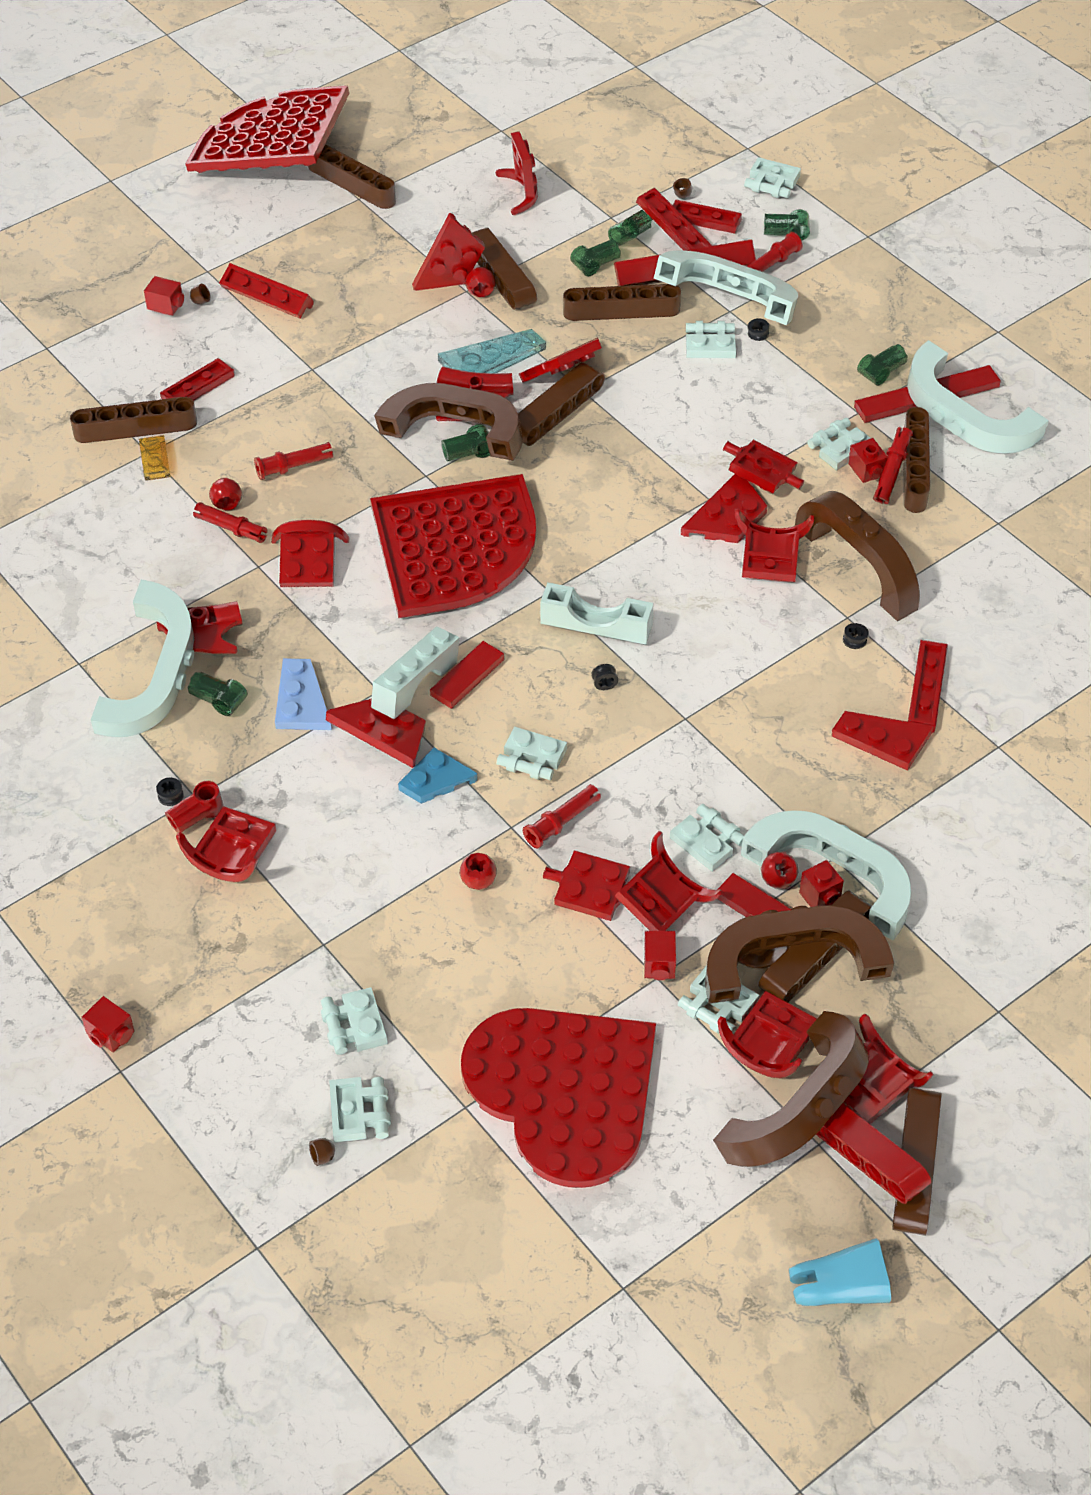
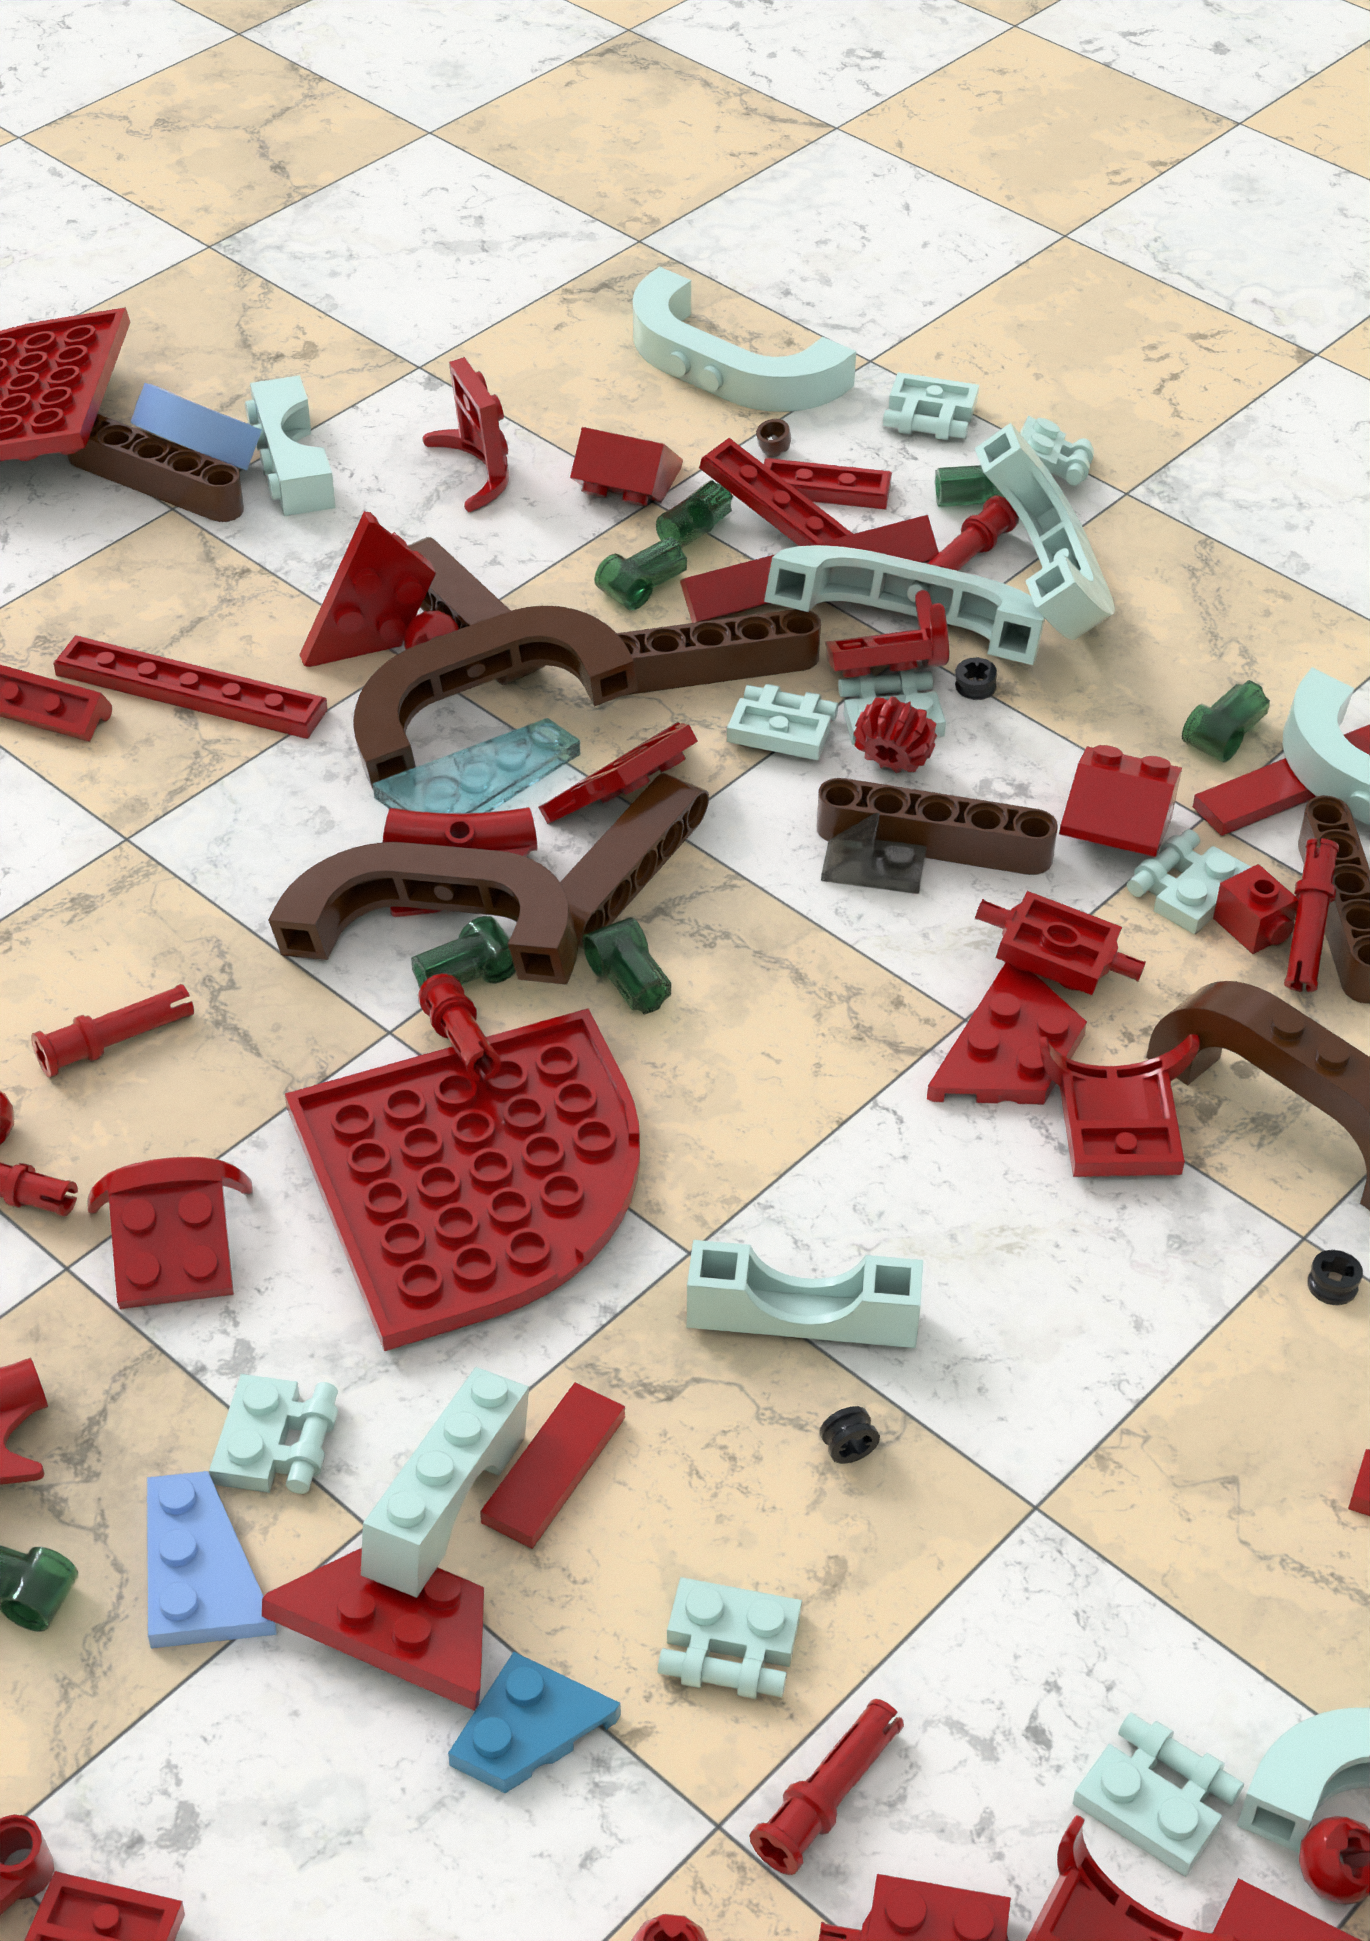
camera: 10 degrees left, 5 degrees down
none -> red tile [53,635,328,739]
none -> light blue arch [130,383,262,471]
none -> light aqua plate [209,1374,338,1494]
none -> light aqua arch [245,375,336,516]
none -> reddish brown arch [353,606,638,790]
none -> red pin [418,974,501,1081]
none -> red slope [570,427,683,506]
none -> clear green piece [582,917,671,1015]
none -> light aqua arch [633,266,856,412]
none -> light aqua plate [727,684,838,760]
none -> reddish brown beam [816,778,1058,875]
none -> clear smoke slope [821,812,927,894]
none -> red piece [825,590,950,677]
none -> red gear [853,696,937,773]
none -> light aqua arch [975,423,1115,640]
none -> light aqua plate [1020,416,1094,486]
none -> red slope [1059,745,1182,857]

